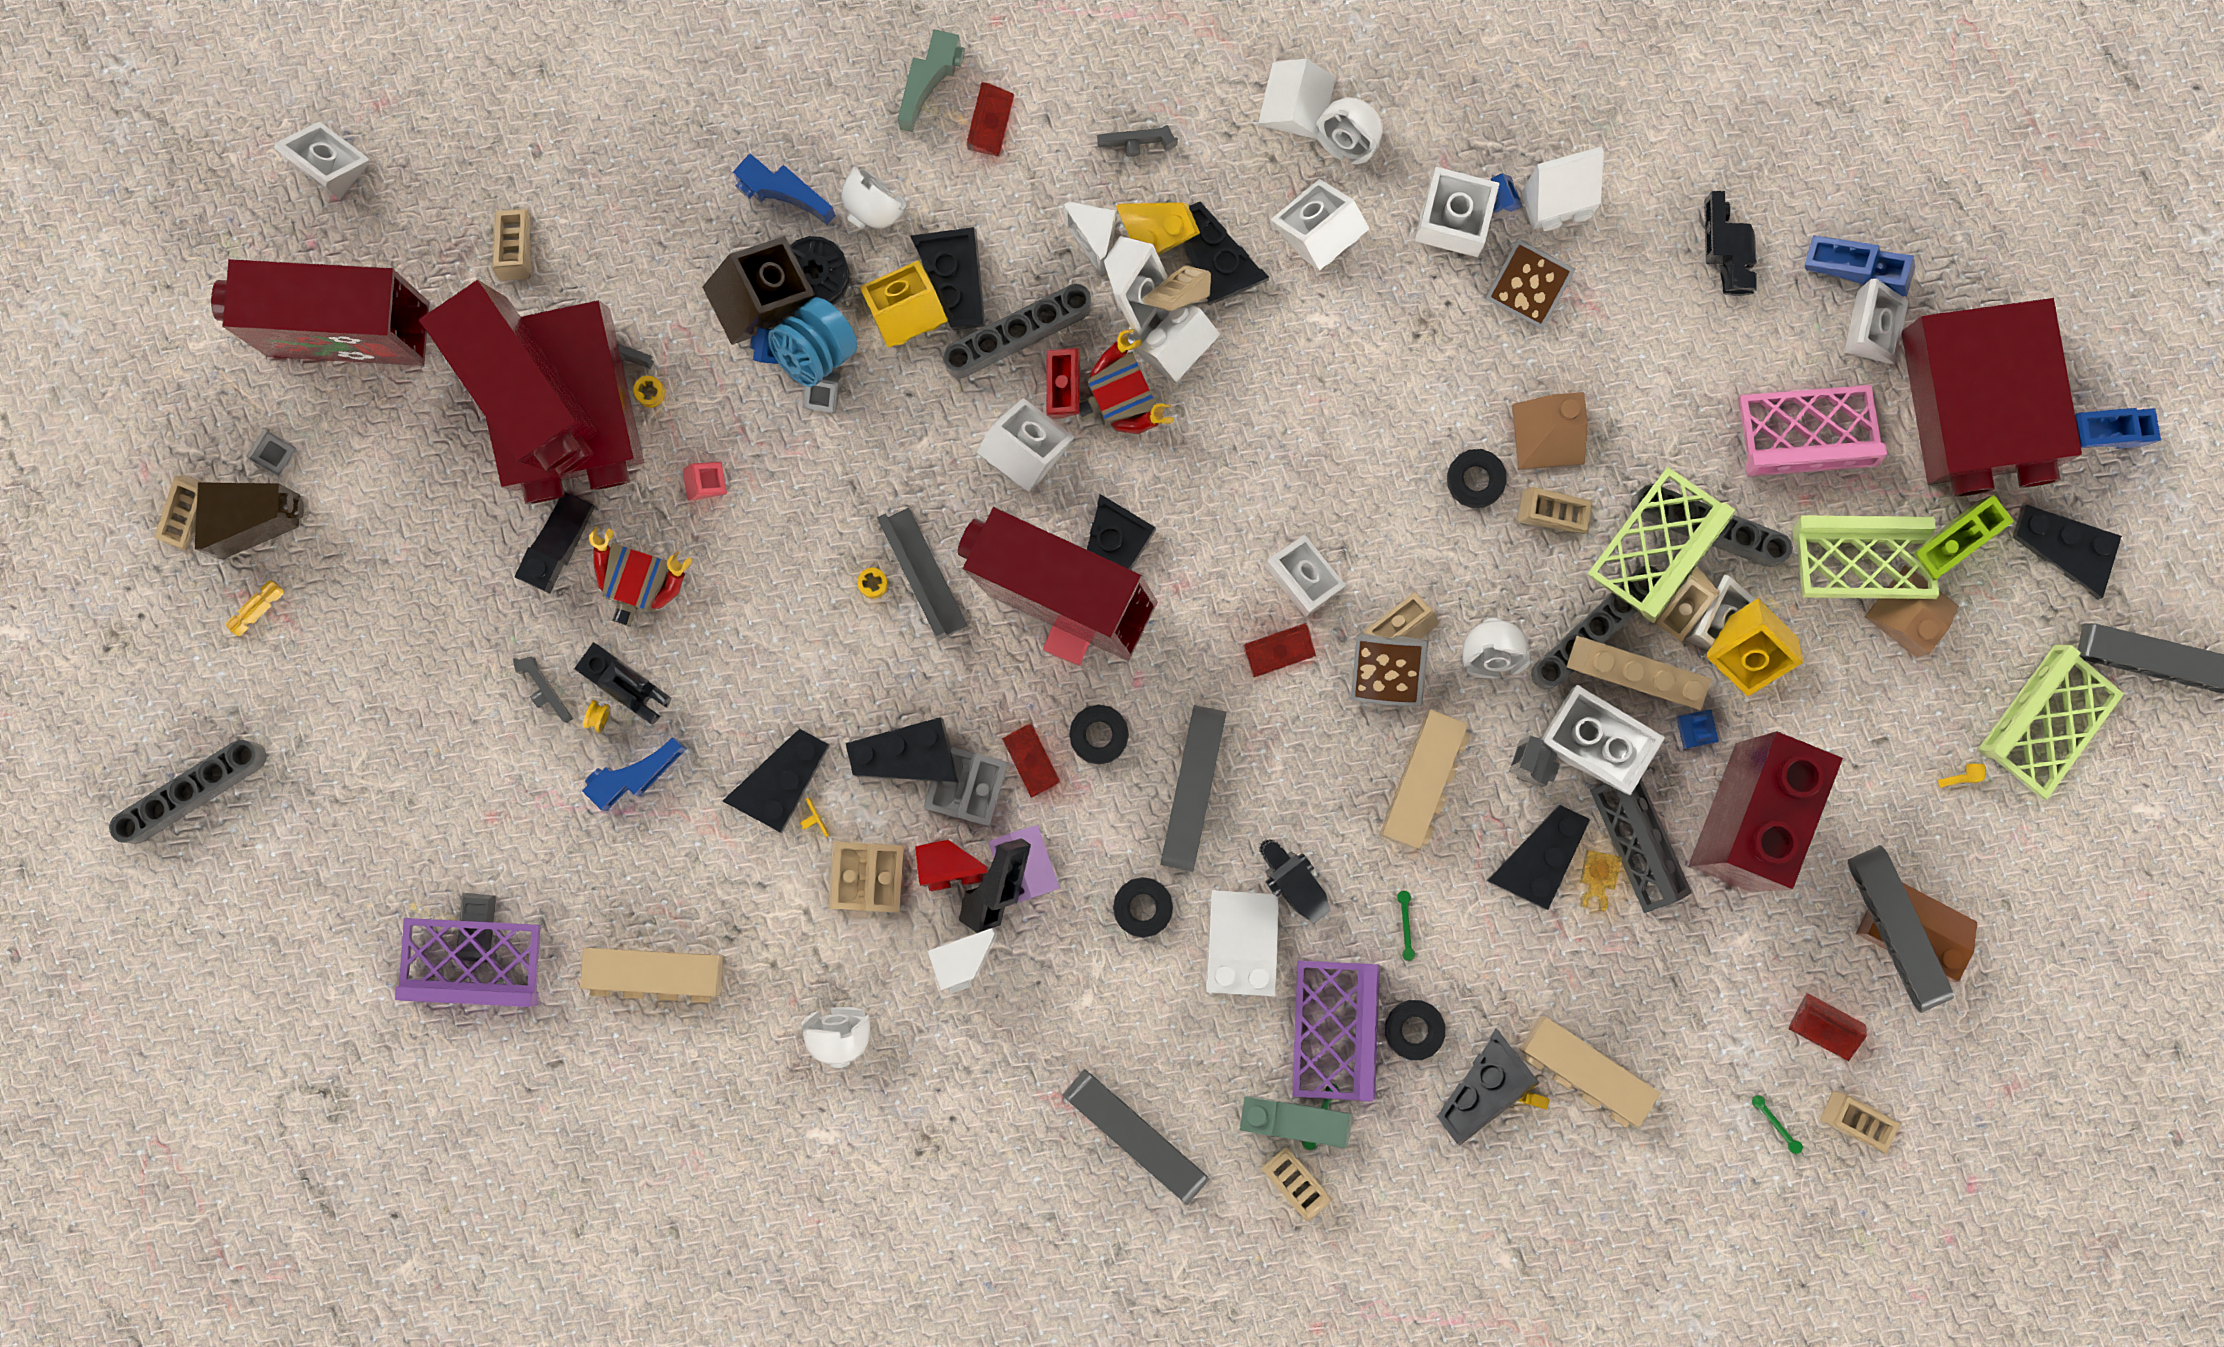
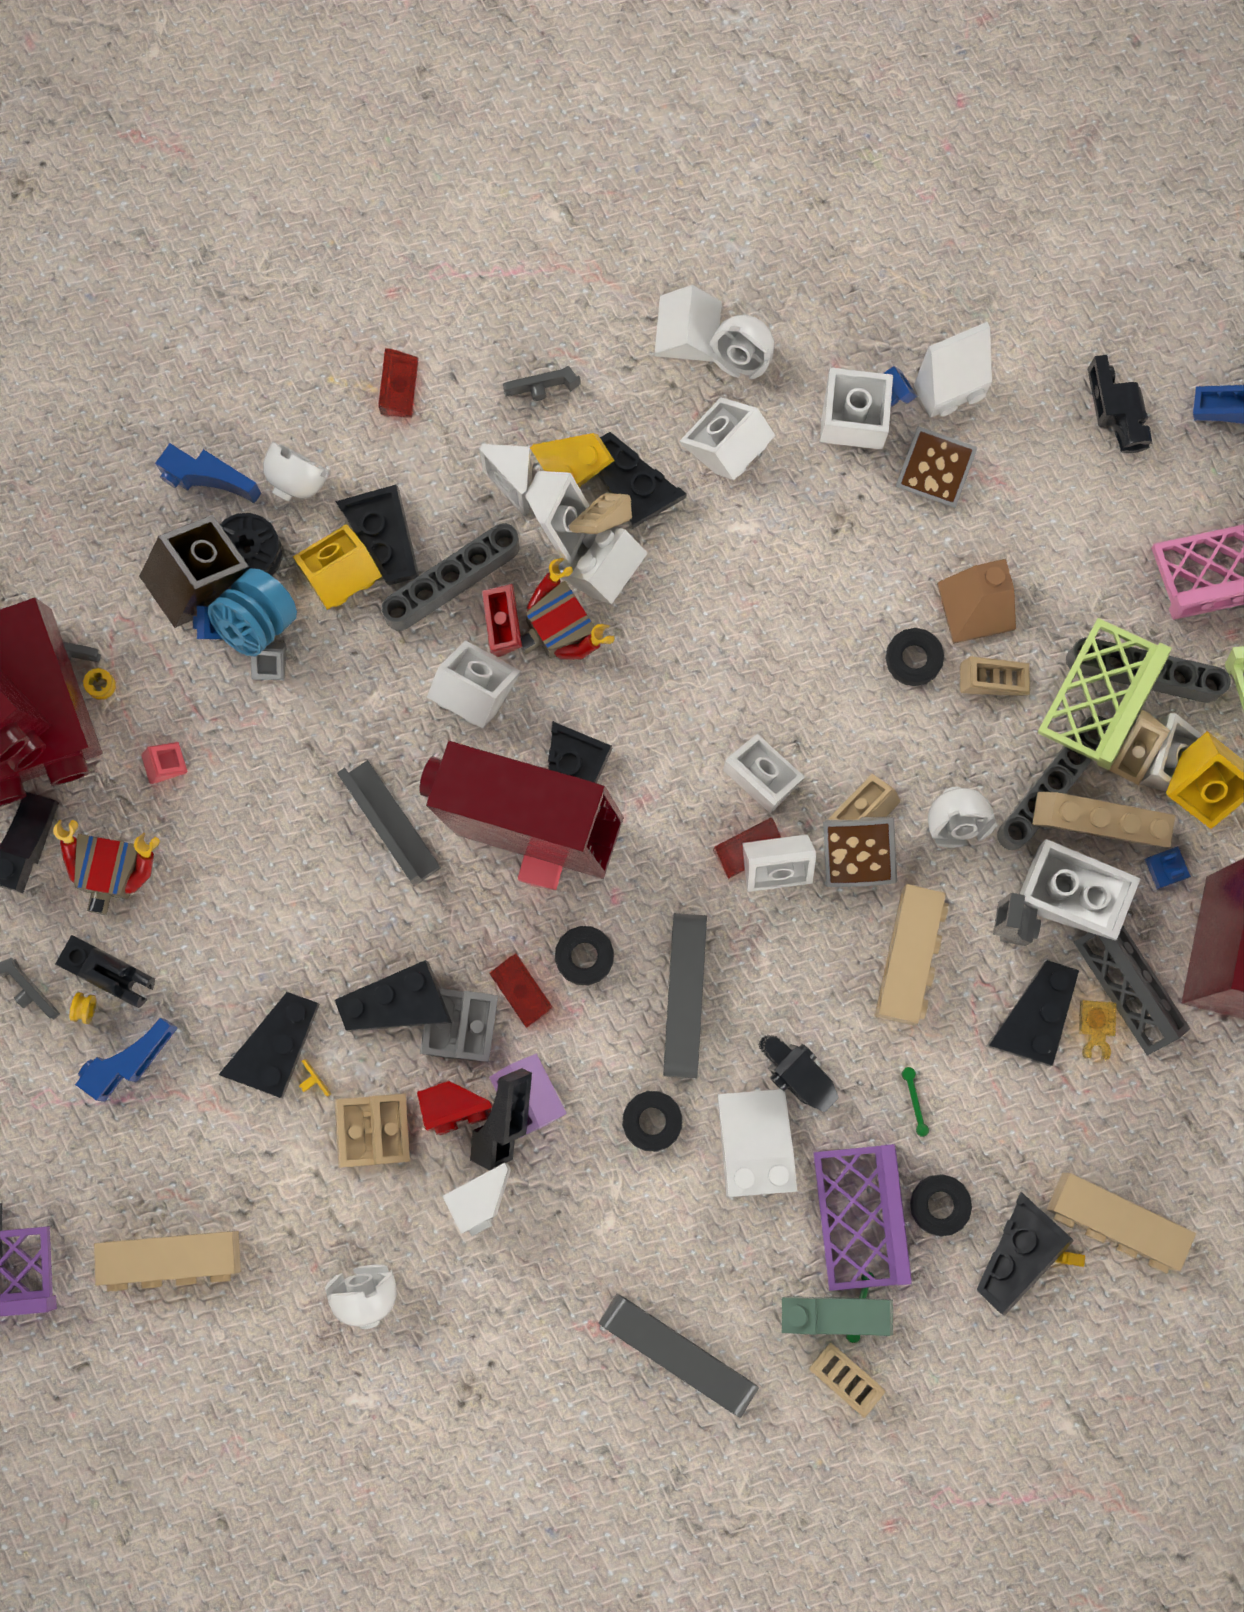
camera: 10 degrees left, 5 degrees down
yellow bush [857,567,888,599] -> none
sand green slope [898,29,965,132] -> none
none -> white slope [742,834,816,892]

